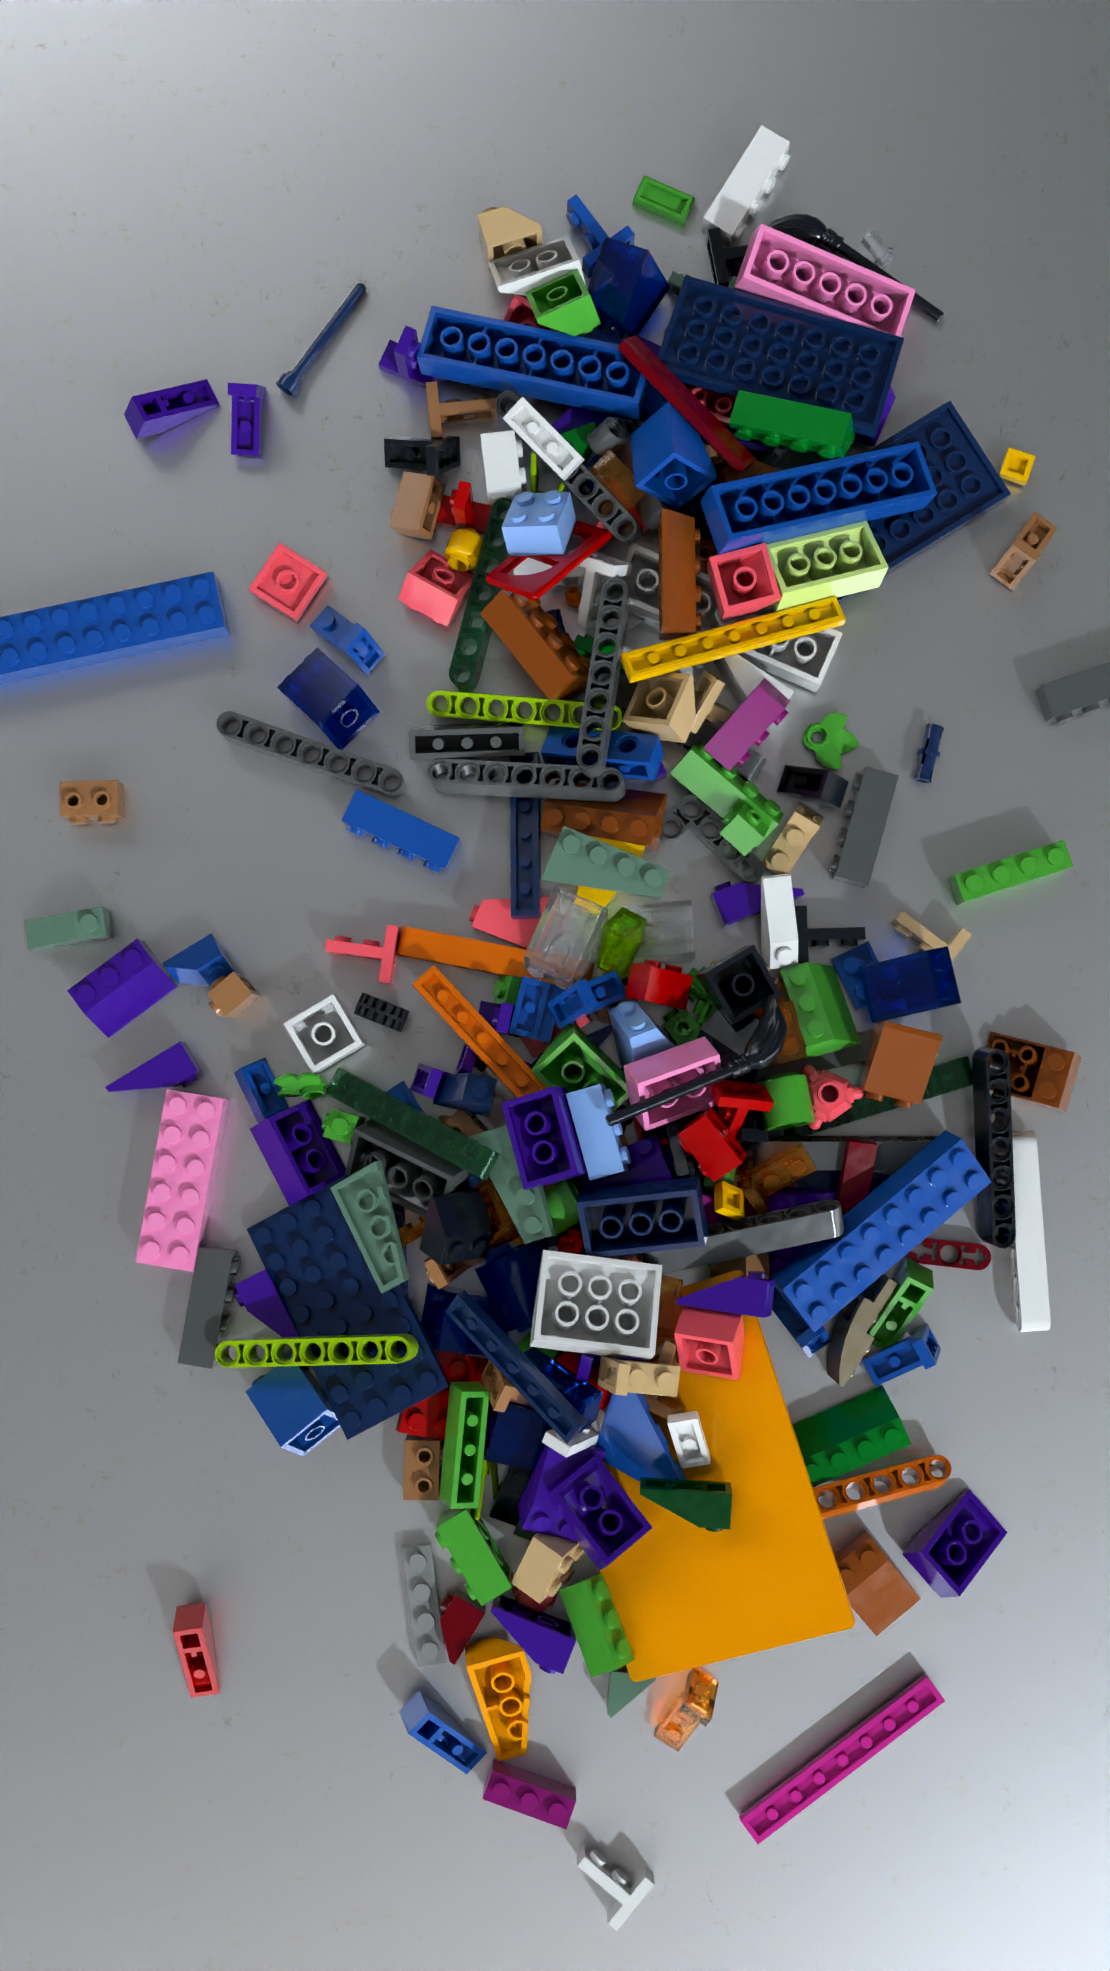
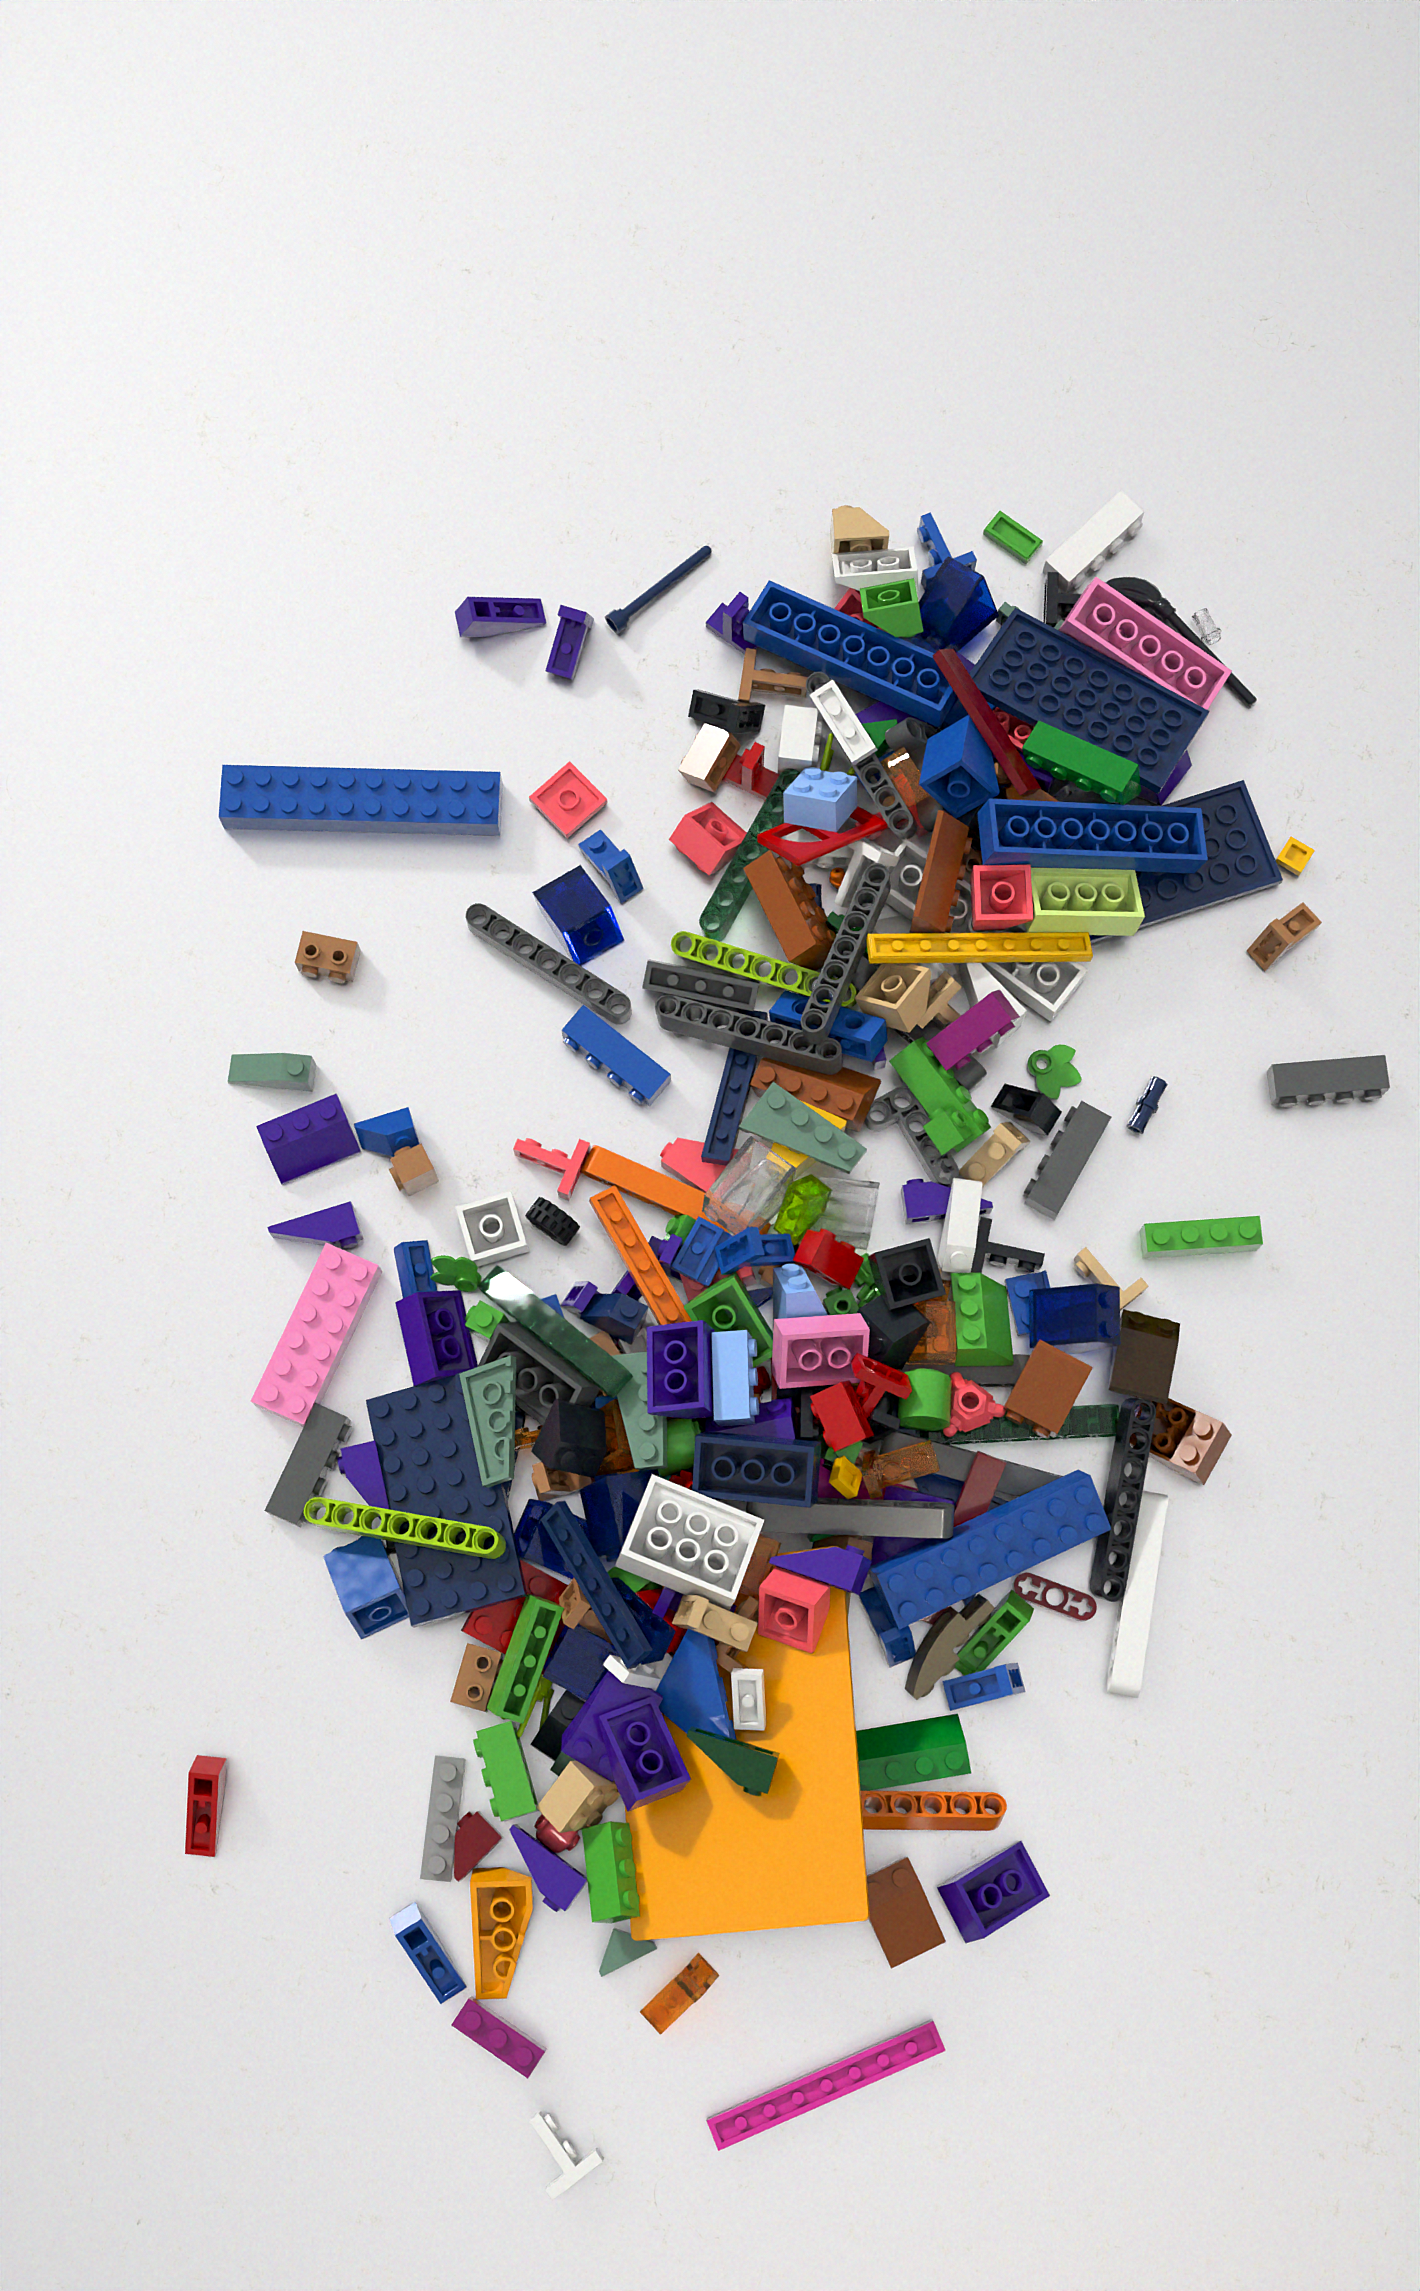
camera: 15 degrees right, 10 degrees down
yellow head [444,528,485,572] -> none
black piece [605,994,787,1127] -> none
none -> dark brown slope [1108,1309,1180,1404]

